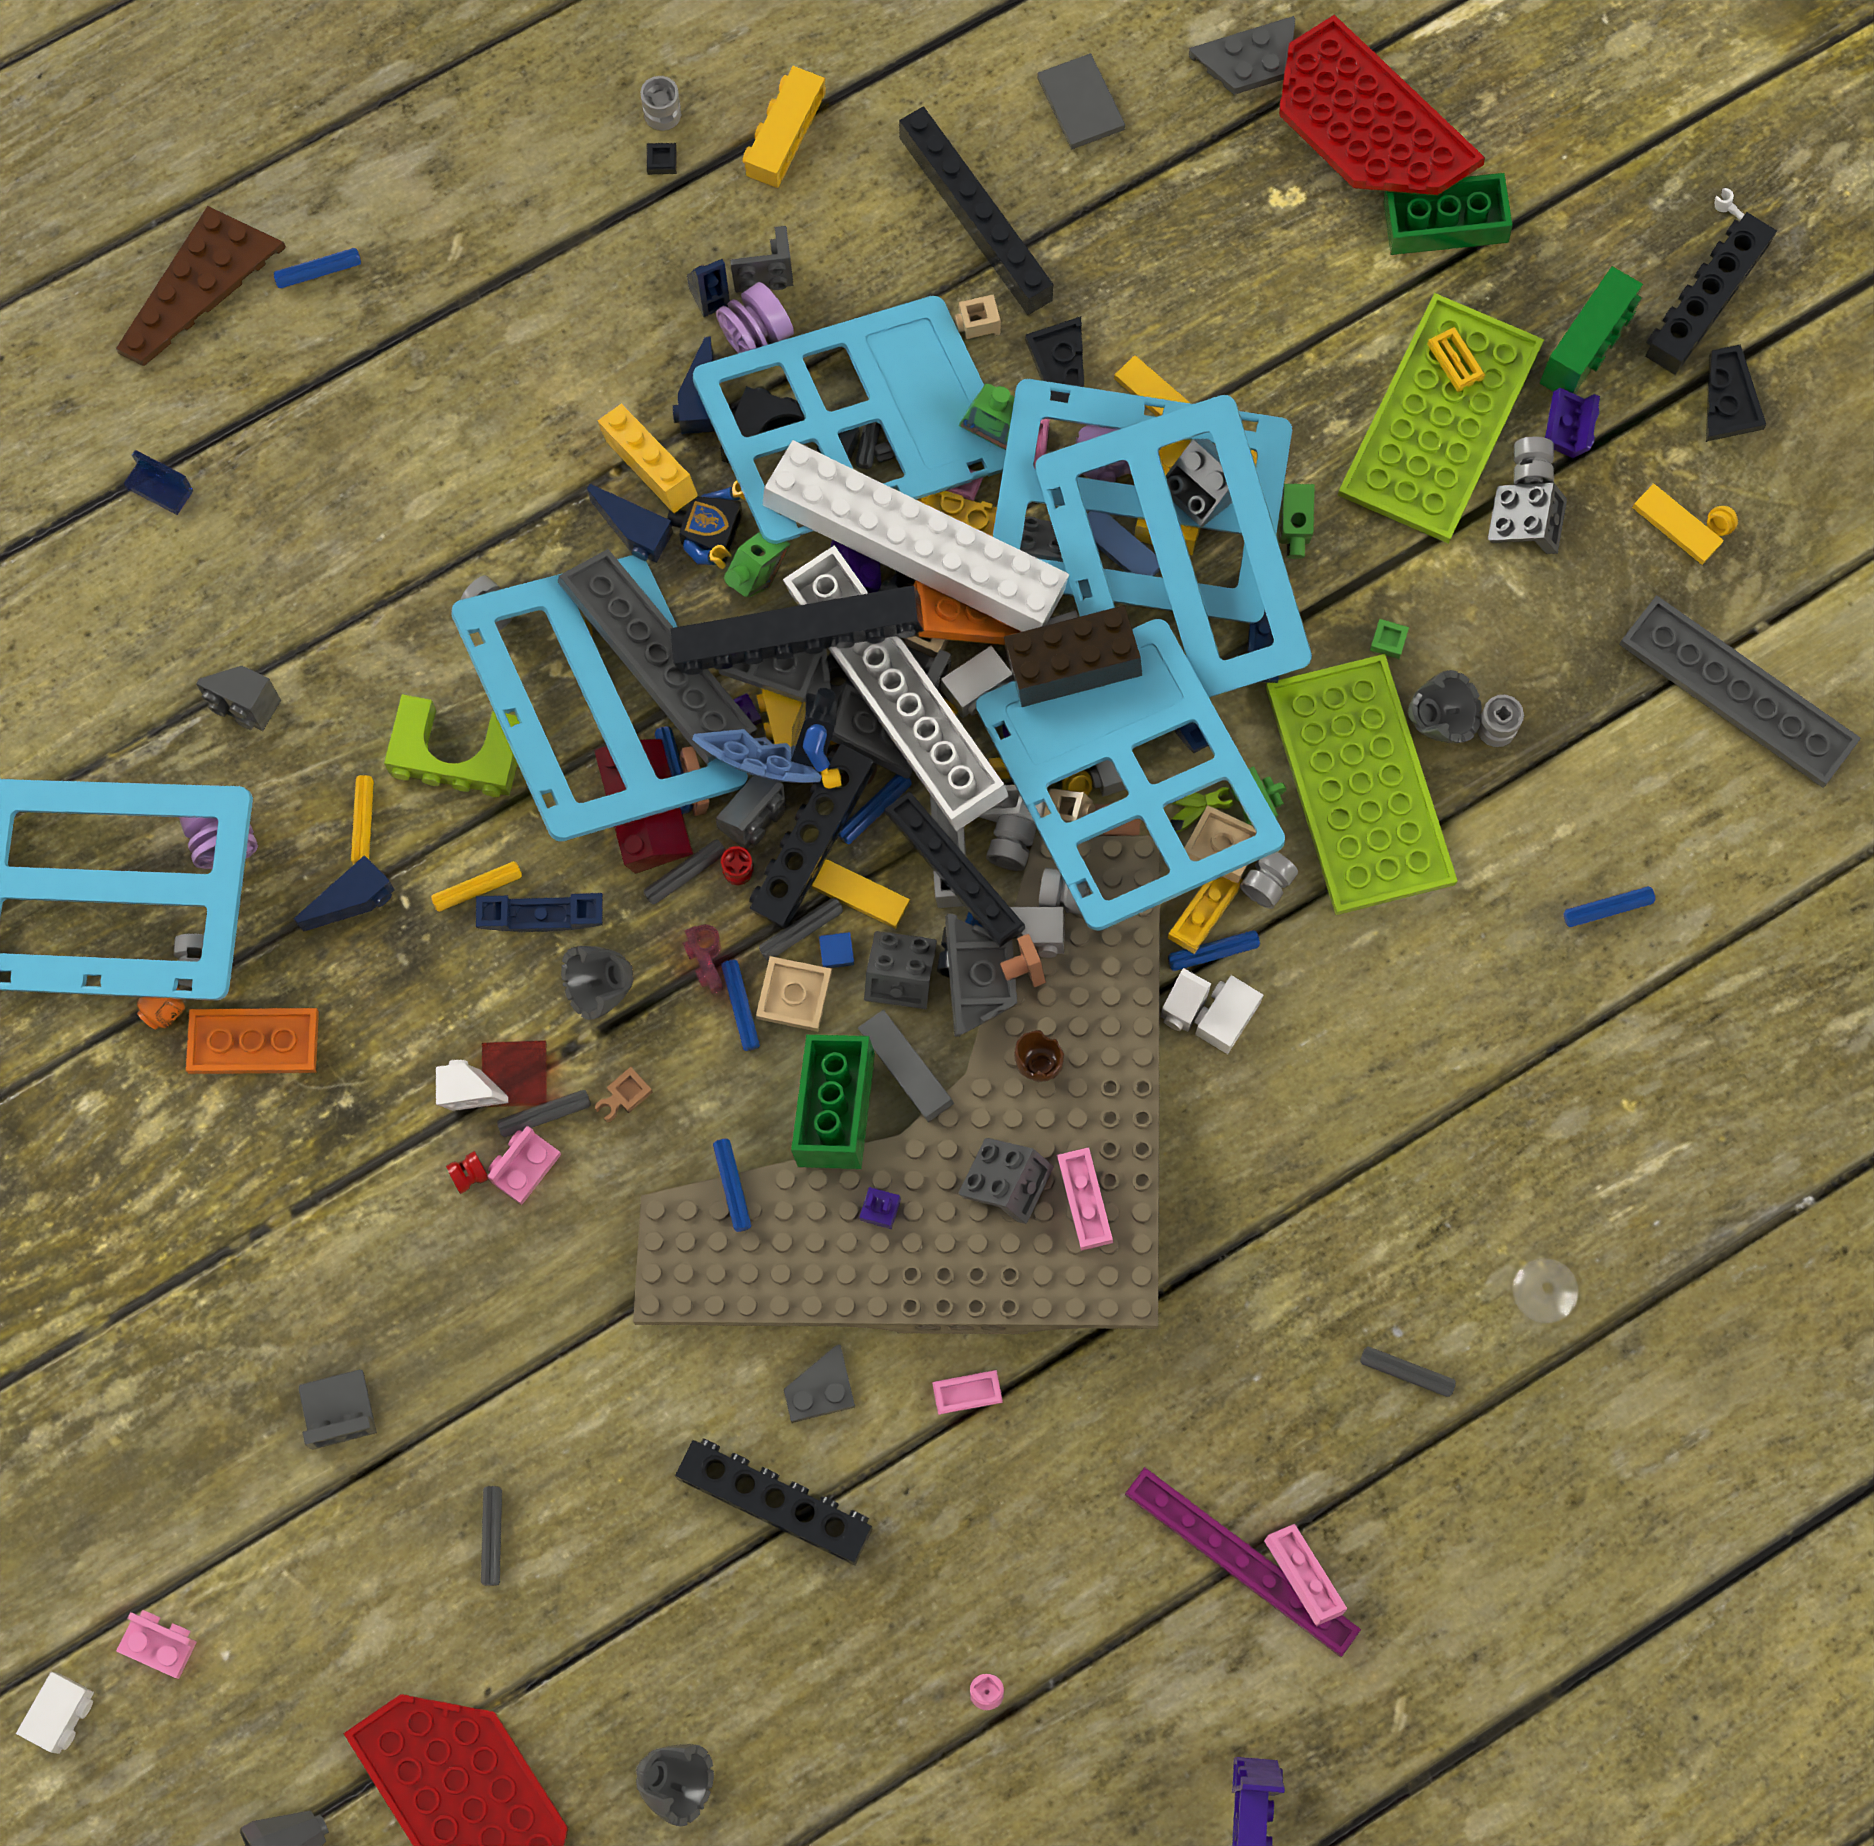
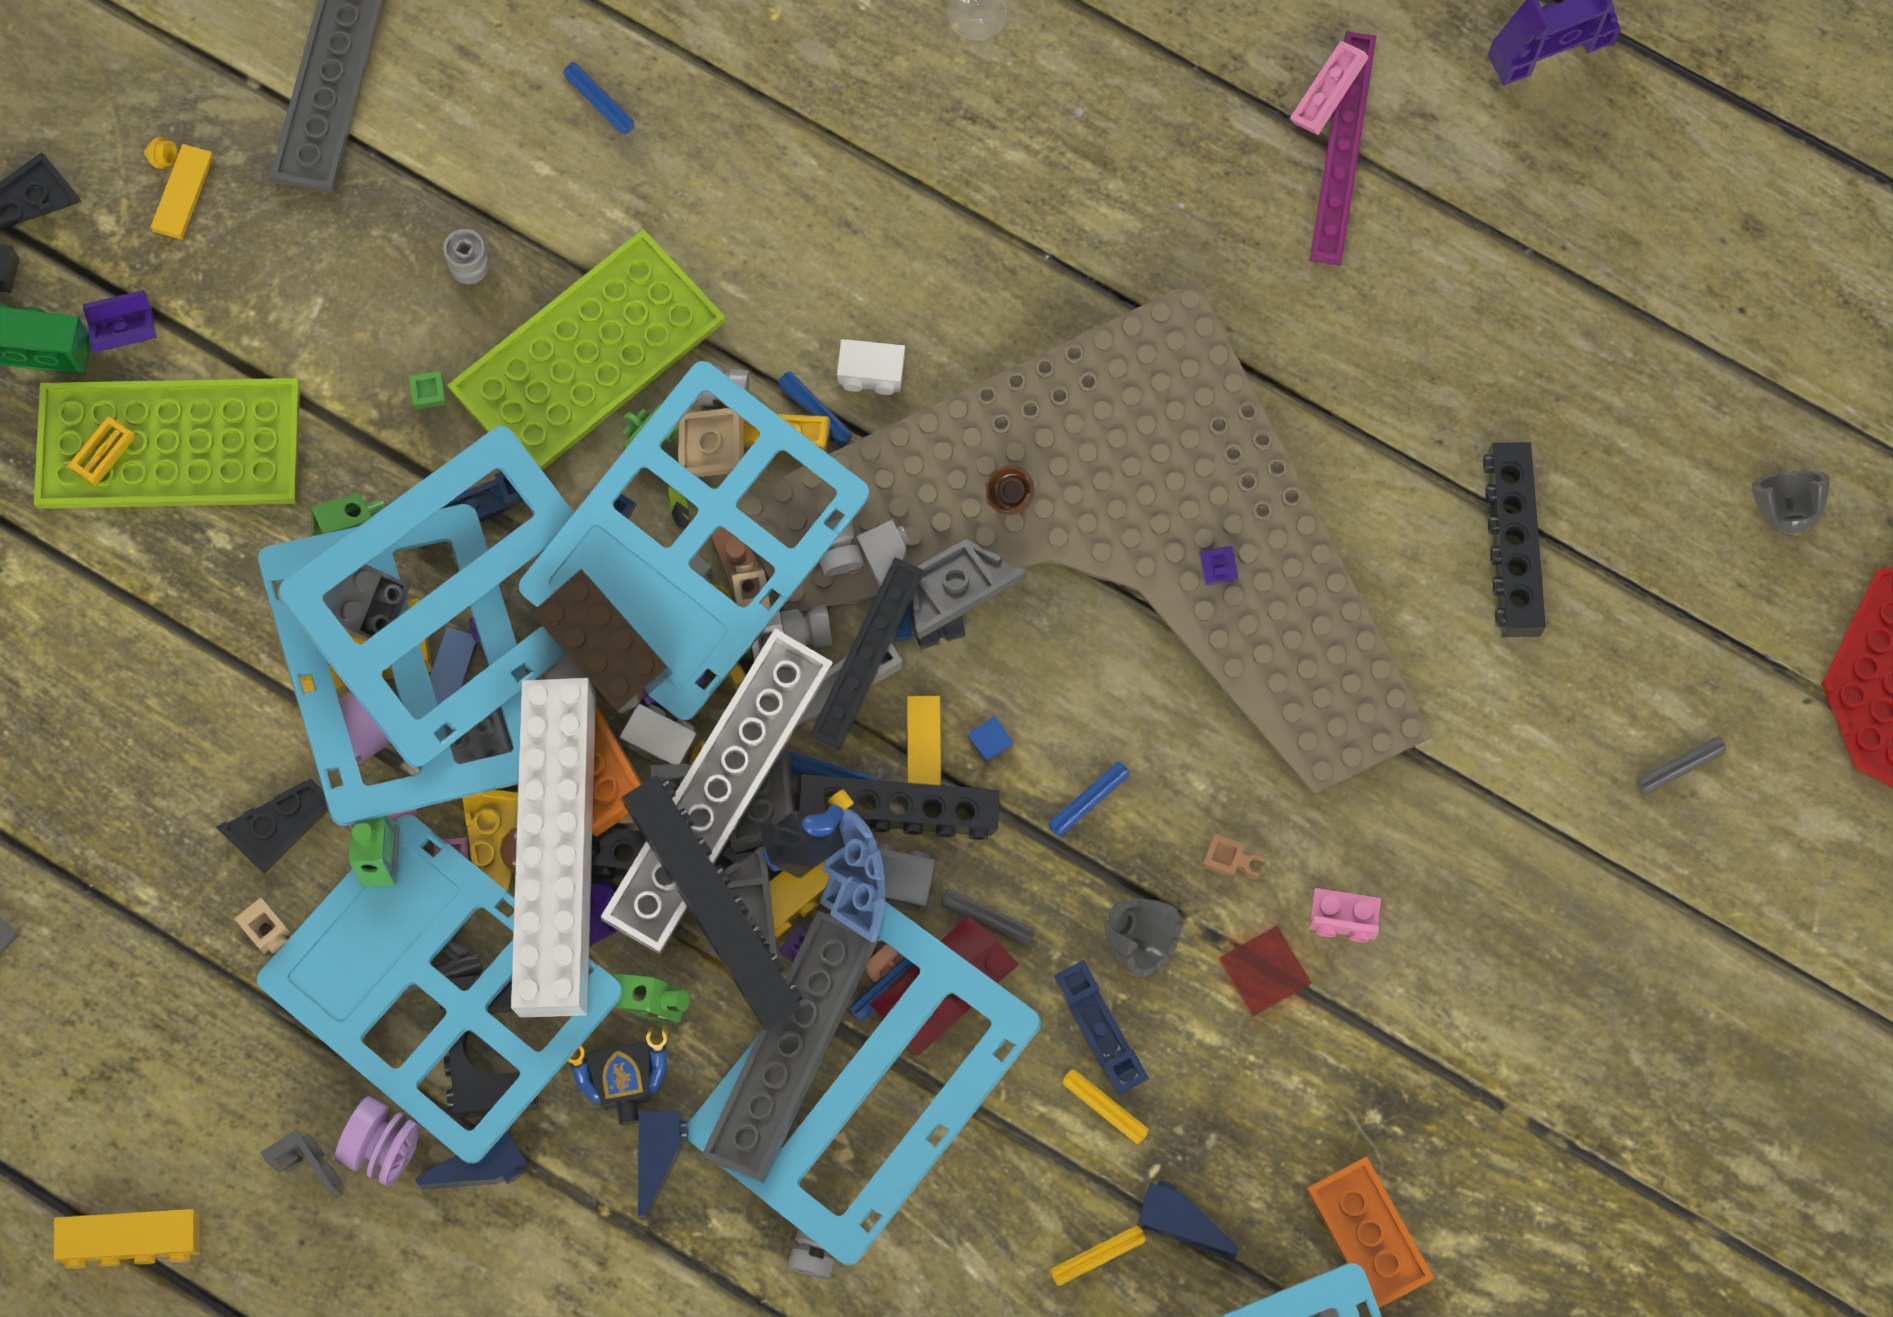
camera: 120 degrees left, 0 degrees up
dark grey bracket [299,1369,377,1450] -> none
lime arch [384,694,519,797] -> none
white slope [436,1060,508,1111] -> none
red wheel [446,1151,489,1194] -> none
dark grey axle [497,1090,591,1137] -> none
yellow brick [597,403,698,513] -> none
clear pink plate [682,924,723,994] -> none
dark blue slope [687,259,730,317] -> none
blue axle [713,1138,751,1232] -> none
red wheel [721,846,754,885] -> none
tan plate [756,956,832,1032] -> none
dark grey axle [759,897,843,961] -> none
dark grey wing [784,1345,855,1423] -> none
green brick [791,1034,875,1169] -> none
dark grey tile [858,1009,954,1122] -> none
dark grey bracket [864,931,937,1009] -> none
black brick [899,106,1054,315] -> none
bright pink tile [932,1370,1003,1415] -> none
dark grey bracket [959,1138,1054,1224] -> none
bright pink tile [970,1674,1004,1710] -> none
nougat tile [1000,933,1046,987] -> none
bright pink plate [1057,1147,1113,1251] -> none
yellow tile [1114,355,1191,417] -> none
white slope [1160,968,1211,1032] -> none
dark grey axle [1360,1347,1456,1397] -> none
dark grey hair [1408,670,1482,743] -> none
bracket [1488,482,1567,554] -> none
light grey wheel [1514,436,1554,485] -> none

